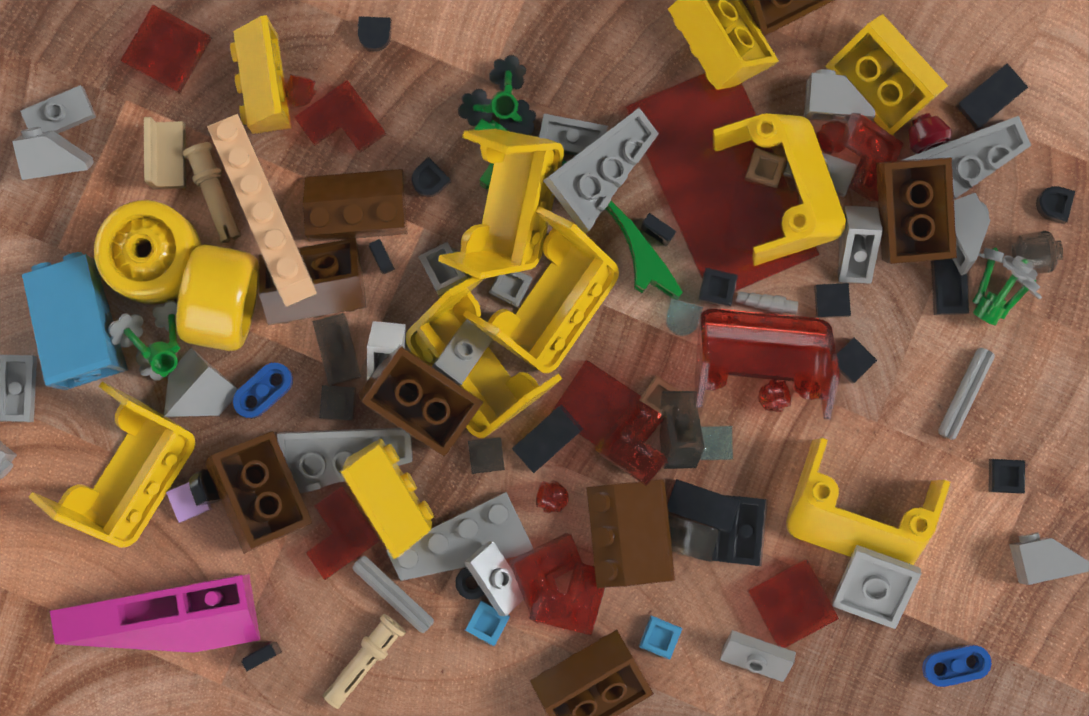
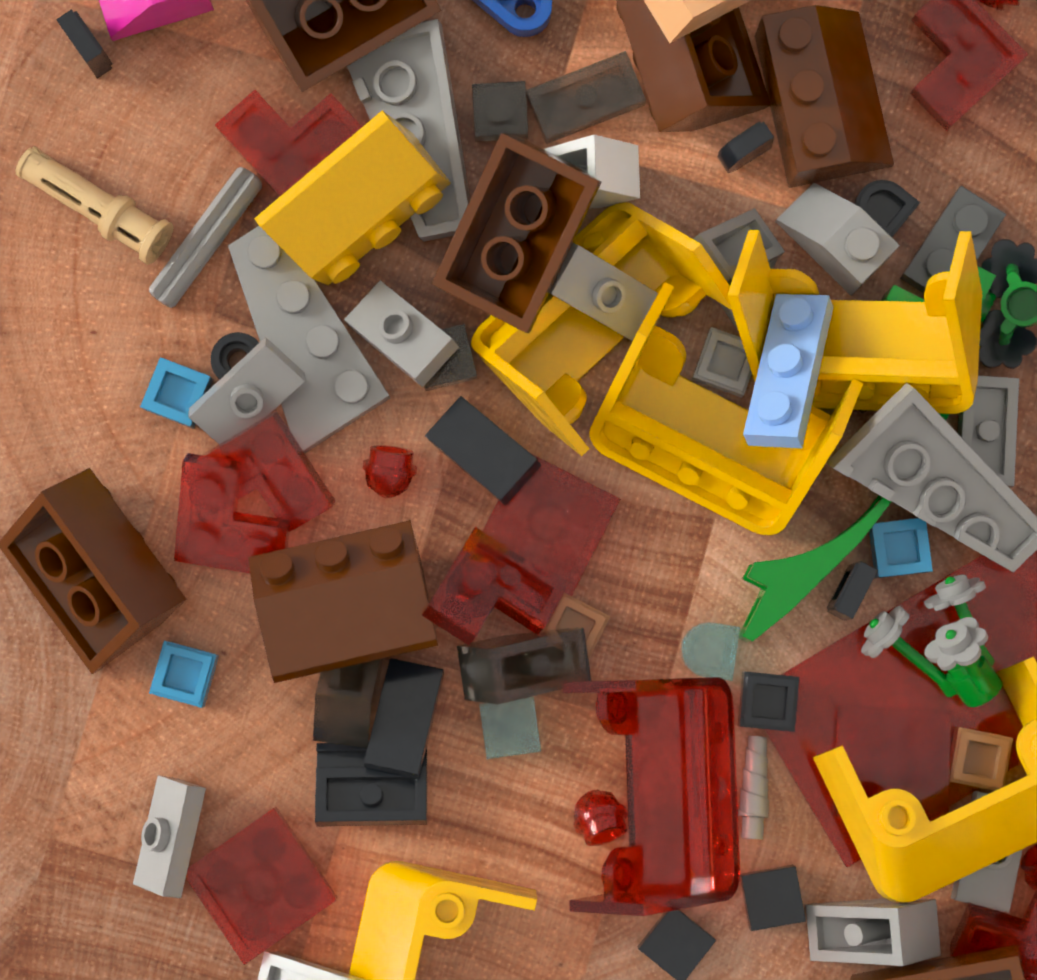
camera: 85 degrees right, 0 degrees up
none -> light grey plate [344,280,459,388]
none -> light blue plate [743,294,834,449]
none -> light grey slope [775,183,900,296]
none -> plant [861,575,1003,707]
none -> dark azure tile [869,518,933,578]
none -> dark grey plate [900,186,1006,293]

